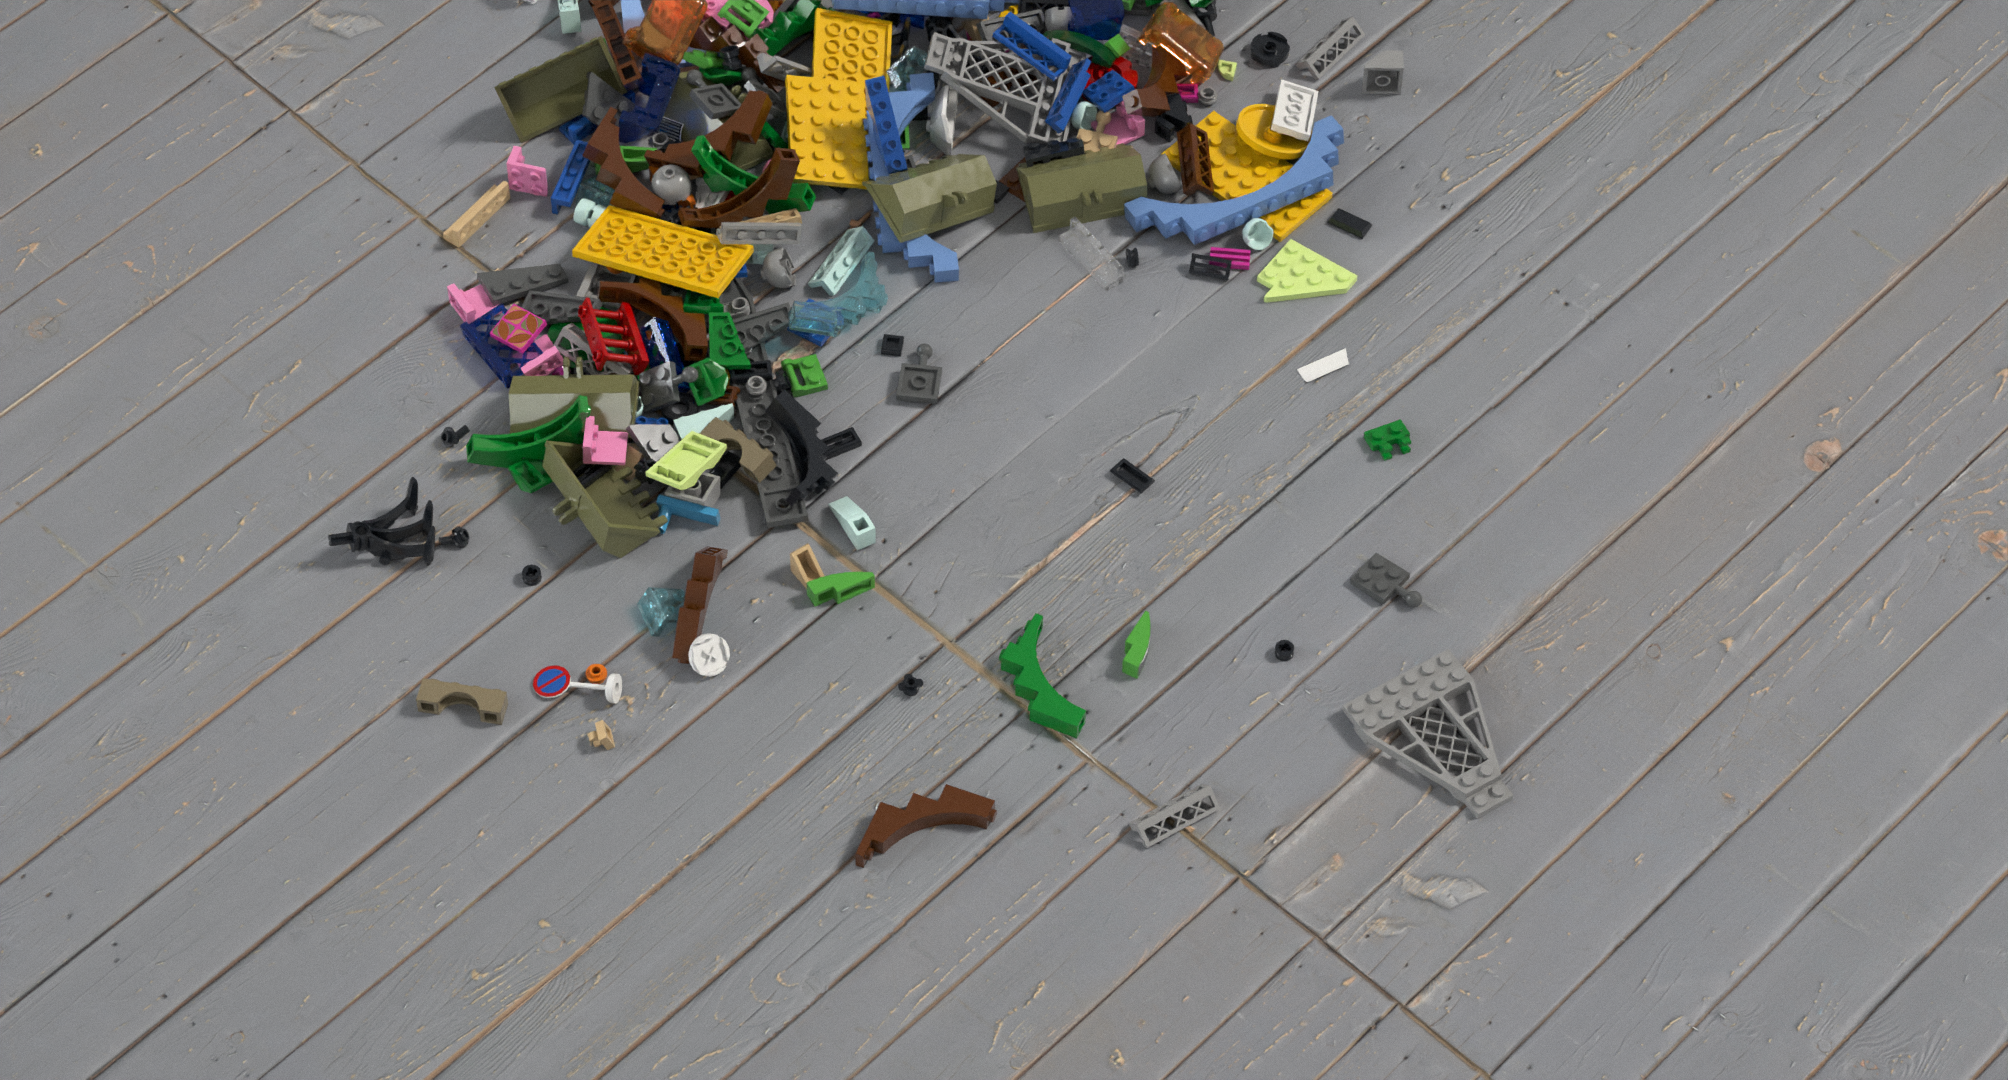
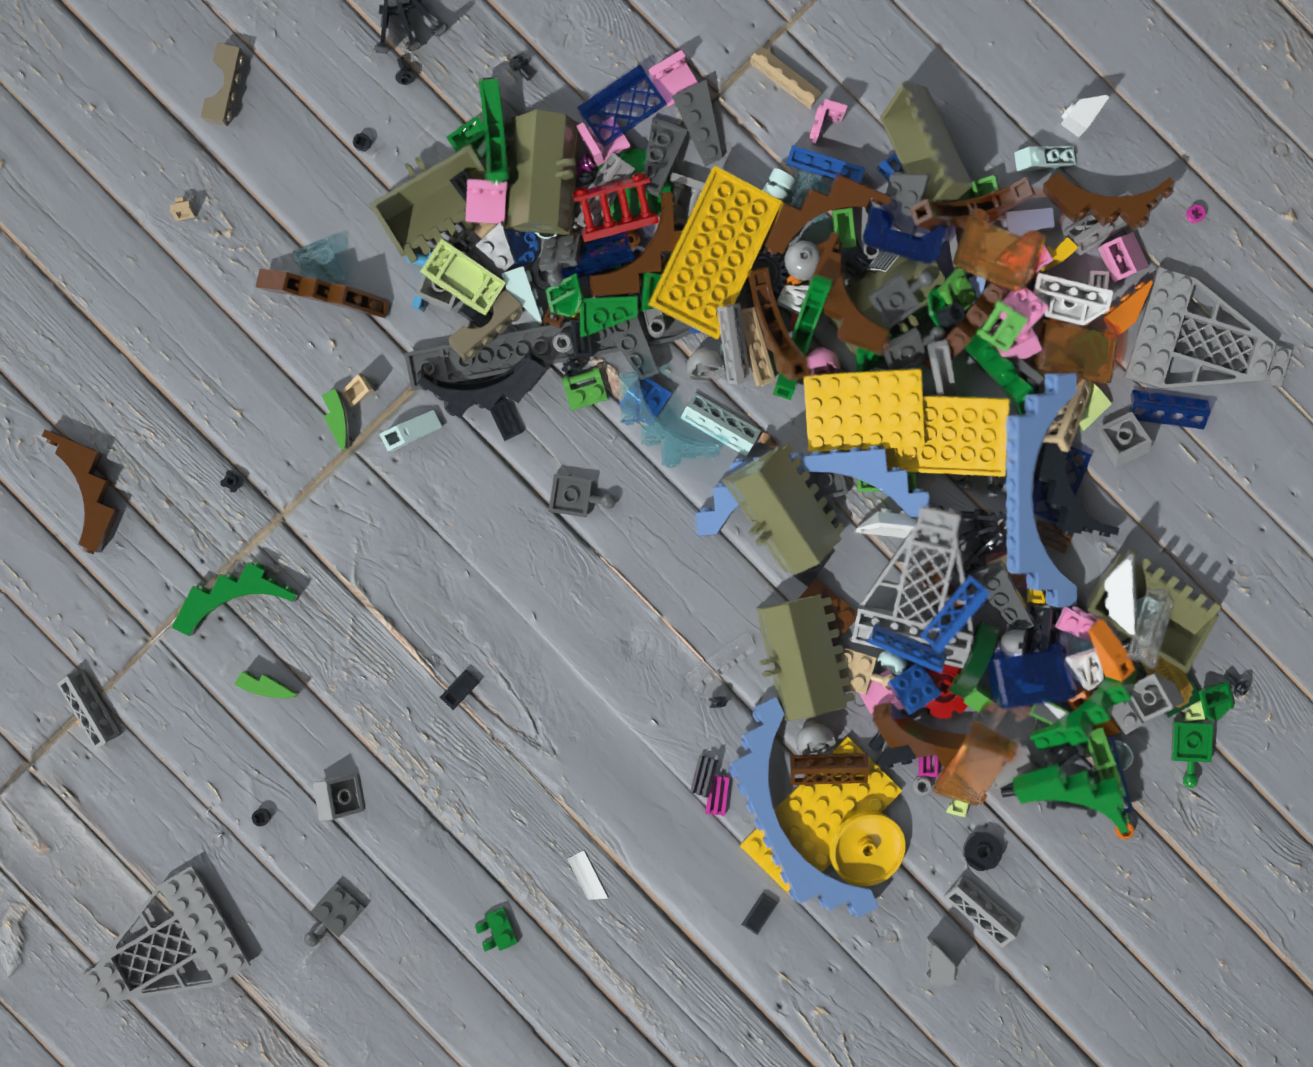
camera: 90 degrees right, 35 degrees up
tile [490,304,547,354] -> none
piece [533,665,622,703] -> none
orange plate [586,664,607,684] -> none
white tile [688,633,730,677] -> none
blue slope [865,76,908,174] -> none
black tile [881,334,904,356] -> none
clear light blue bracket [886,46,928,91] -> none
black wing [1024,138,1085,168] -> none
light aqua hair [1242,218,1273,250] -> none
yellowish green wing [1257,239,1358,303] -> none
white plate [1271,79,1319,141] -> none
none -> light grey slope [313,774,364,821]

